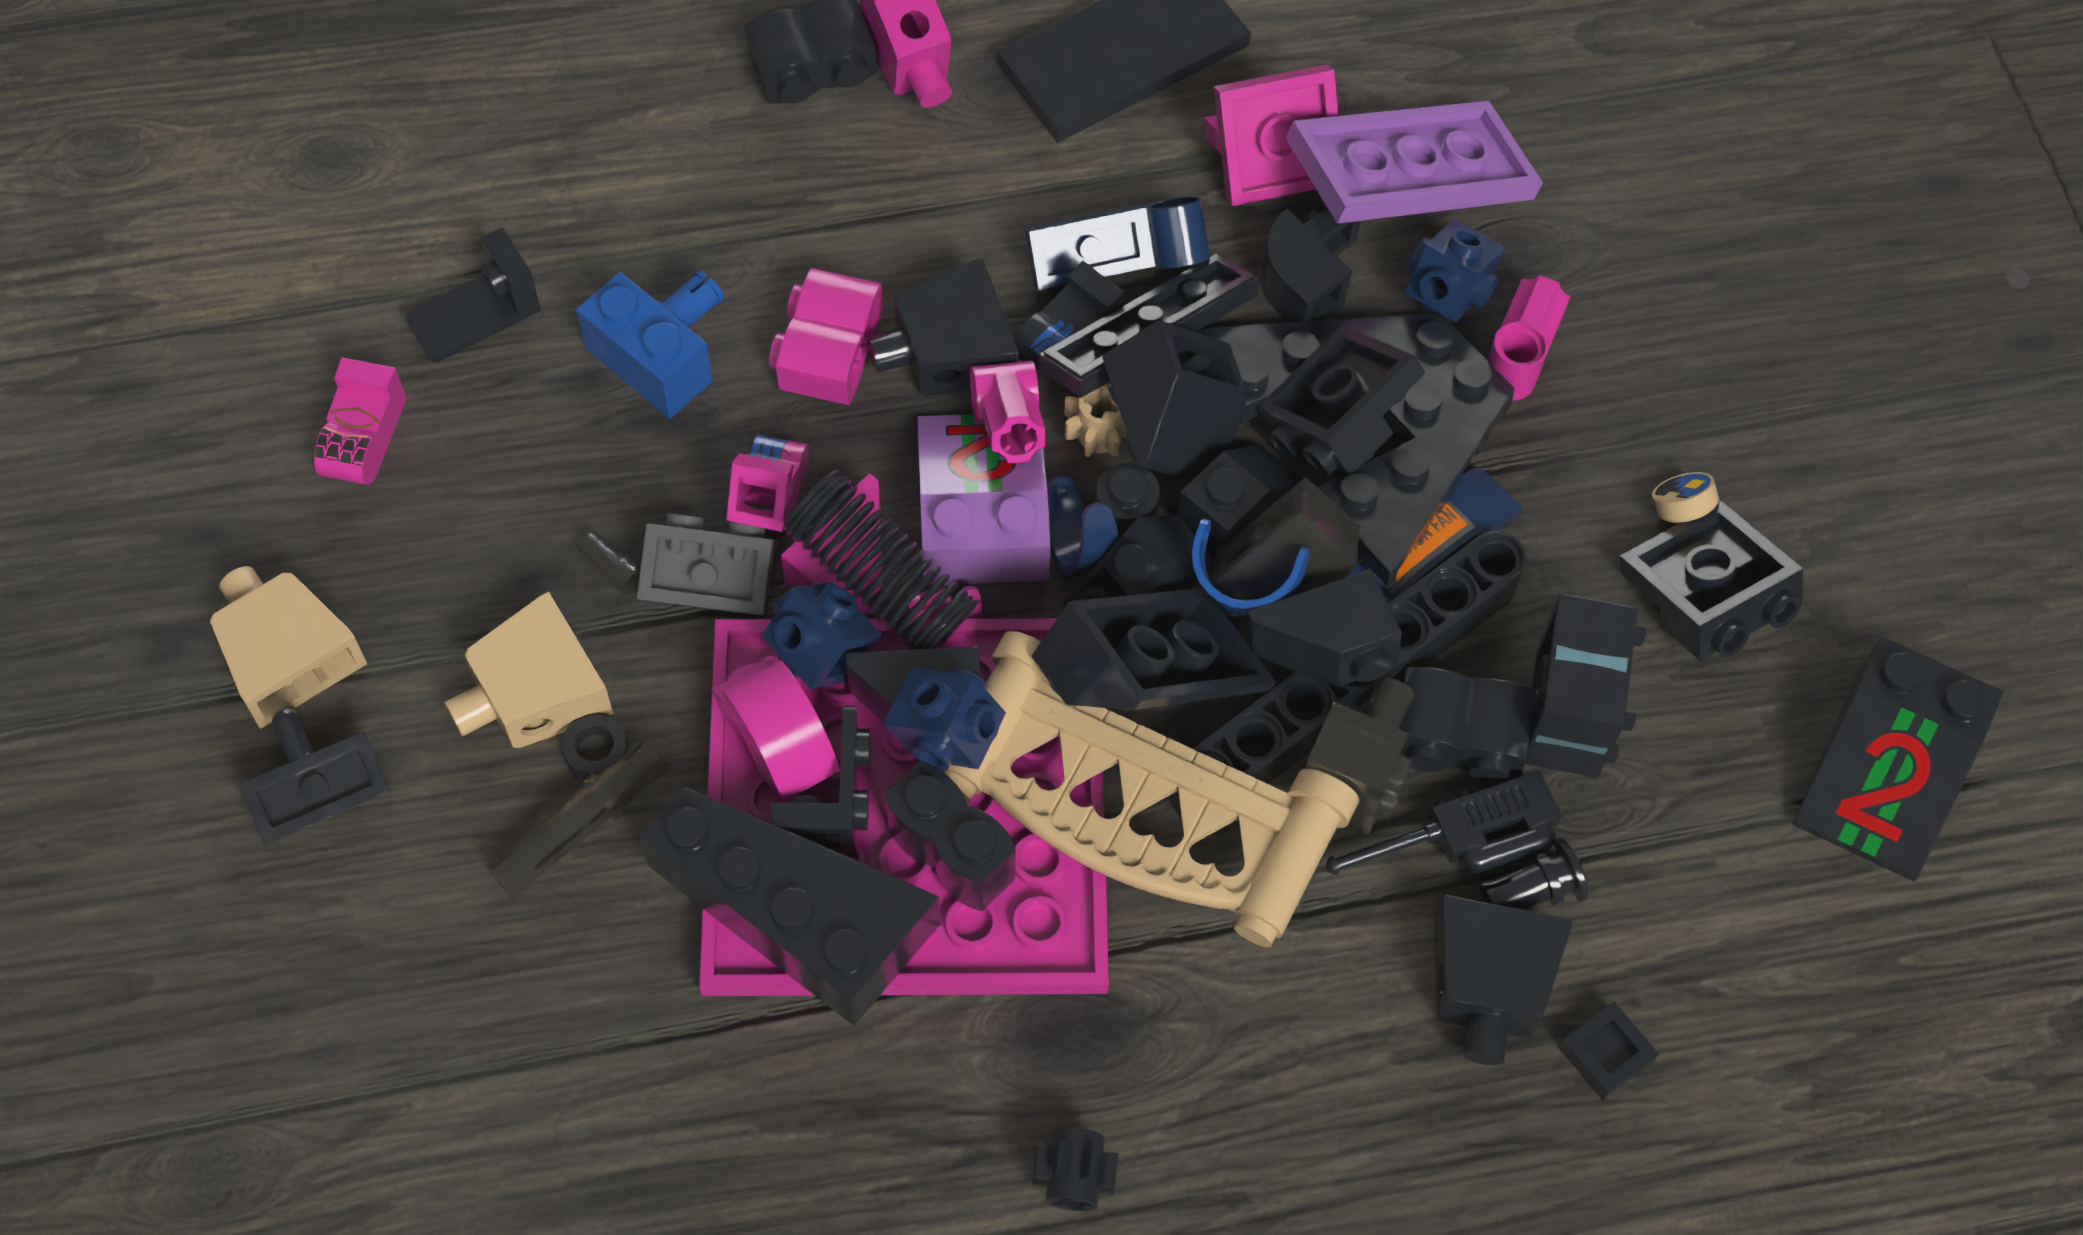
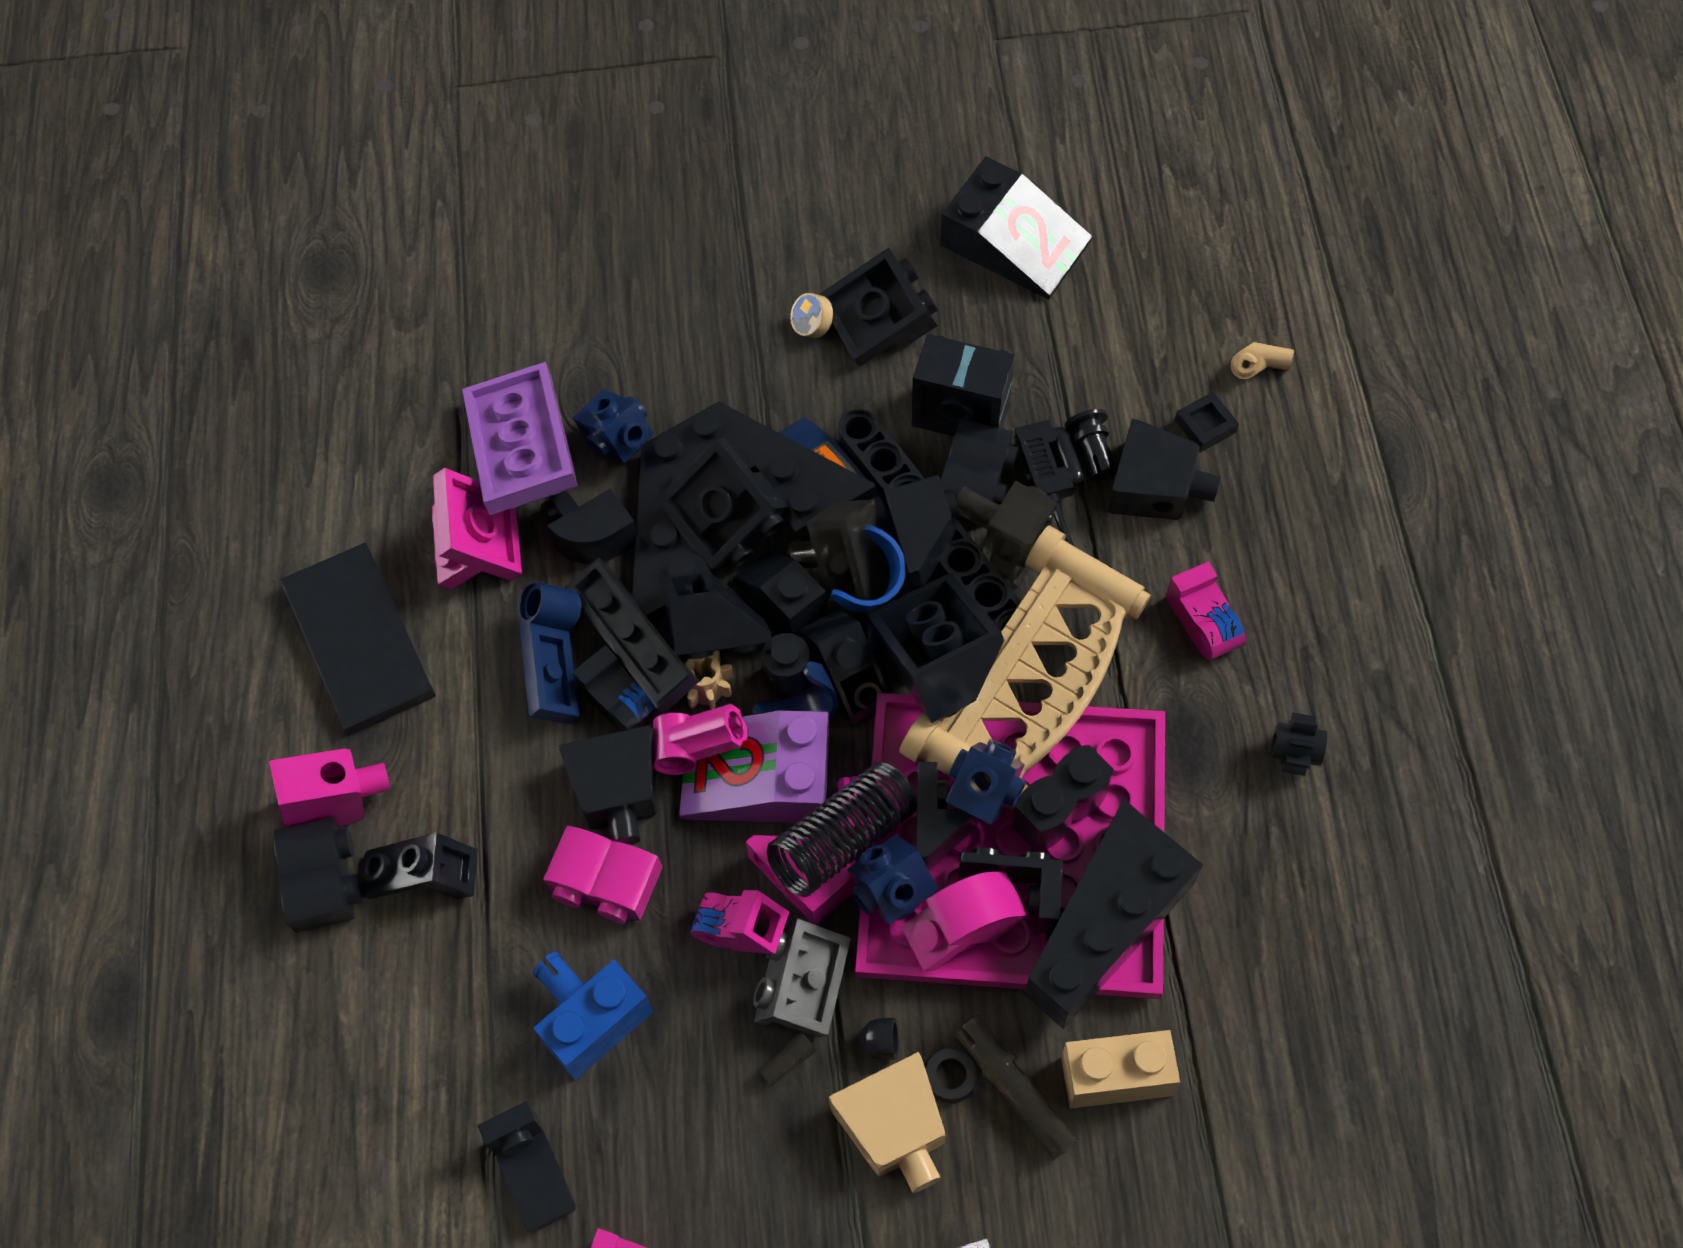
camera: 80 degrees left, 0 degrees up
dark pink piece [1487,275,1570,401] -> none
none -> black bracket [360,832,478,899]
none -> black hinge [860,1018,899,1060]
none -> tan brick [1061,1030,1180,1109]
none -> dark pink leg [1165,561,1246,660]
none -> tan arm [1231,342,1294,379]

